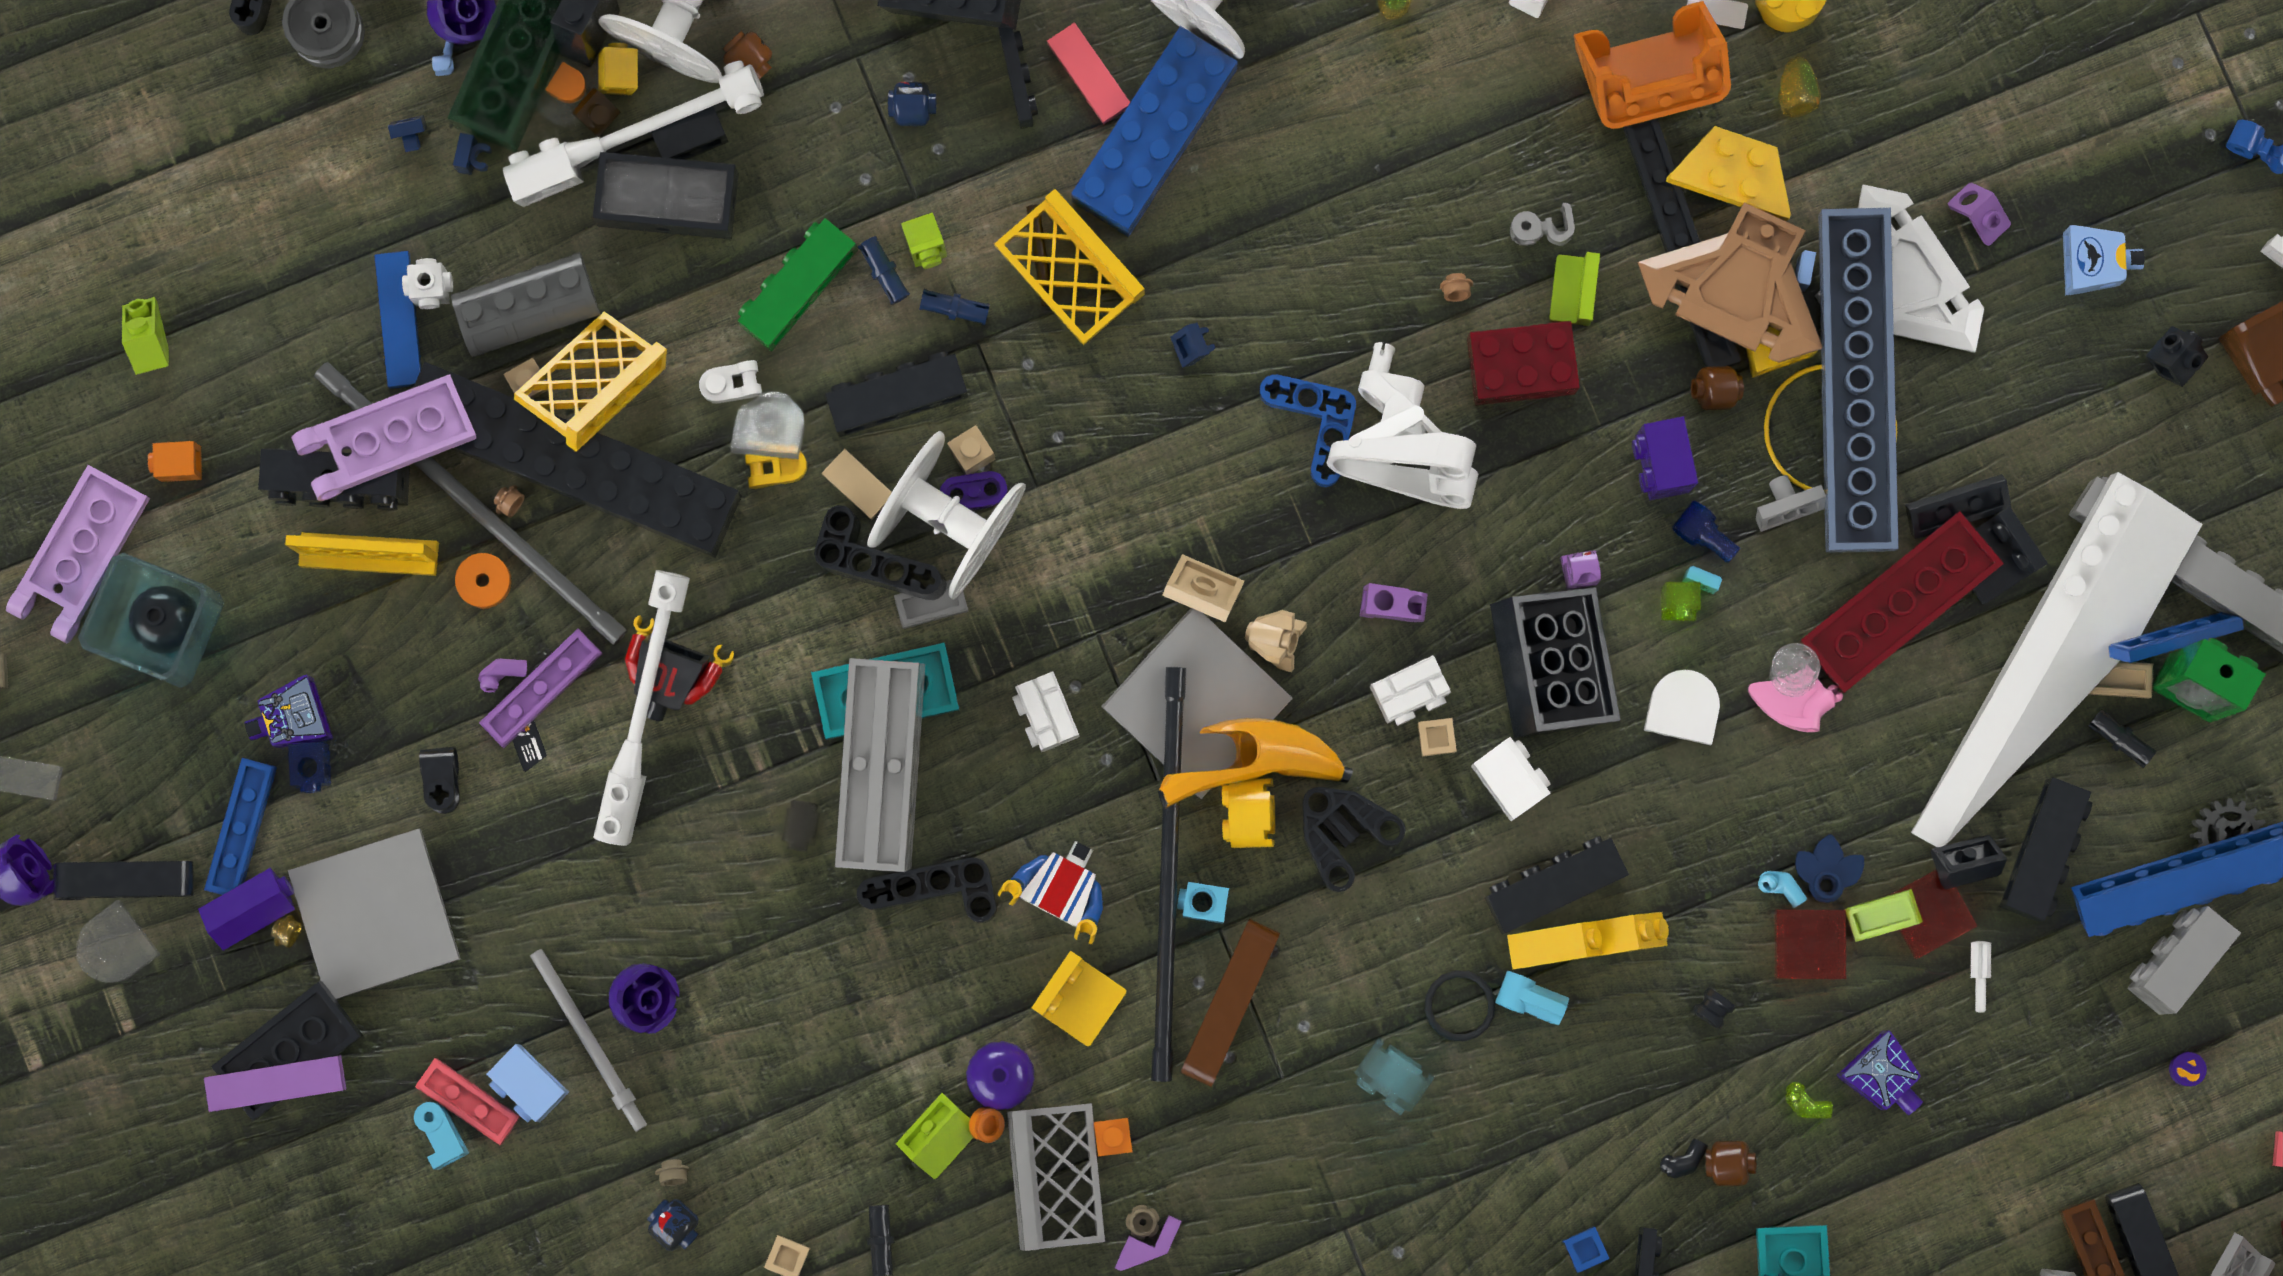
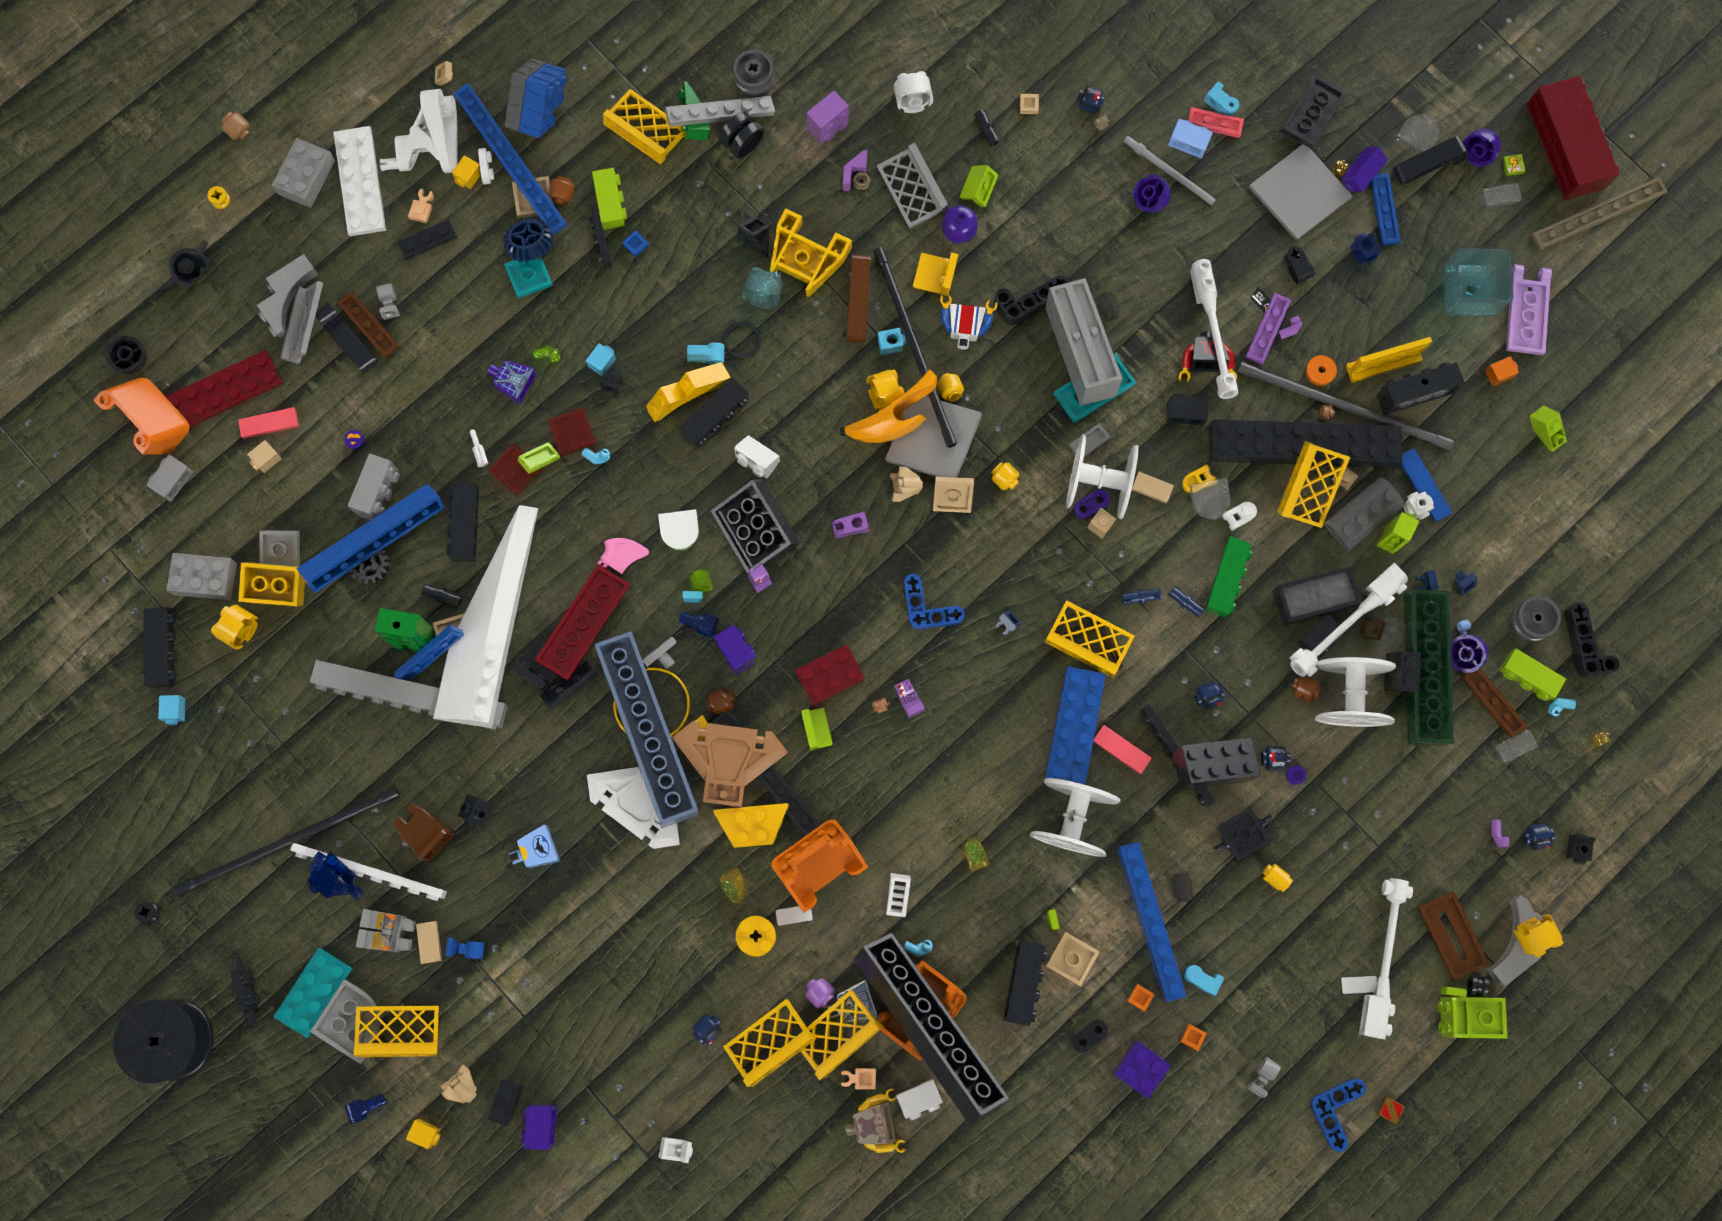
camera: 155 degrees right, 5 degrees down
black cylinder [128,586,201,655] -> none
medium lavender tile [204,1055,346,1112] -> none
torso [244,674,333,748] -> none
lavender hinge [291,374,476,501] -> none
orange tile [545,61,587,103] -> none
yellow brick [598,43,638,96] -> none
black beam [814,505,947,600] -> none
black brick [825,352,968,438] -> none
lime slope [901,212,947,269] -> none
orange tile [969,1107,1005,1143] -> none
white brick [1012,672,1079,752] -> none
orange plate [1094,1118,1132,1157] -> none
black connector [1302,787,1406,893] -> none
white connector [1327,342,1479,509] -> none
white brick [1370,656,1451,726] -> none
tan plate [1417,718,1457,757] -> none
light grey leg [1510,203,1575,246] -> none
black arm [1660,1138,1709,1178] -> none
reddish brown head [1706,1141,1757,1186] -> none
clear wheel [1770,643,1820,697] -> none
light blue tile [1795,250,1816,292] -> none
dark blue plate [1795,834,1864,903] -> none
black slope [1931,835,2007,889] -> none
medium lavender bracket [1948,183,2011,246] -> none
none -> medium azure brick [586,343,616,377]
none -> black slope [738,216,770,258]
none -> yellow wedge [770,209,852,297]
none -> medium lavender leg [894,679,925,719]
none -> yellow head [937,373,964,402]
none -> yellow head [991,462,1019,490]
none -> black brick [1167,394,1208,425]
none -> lime brick [1376,512,1419,554]

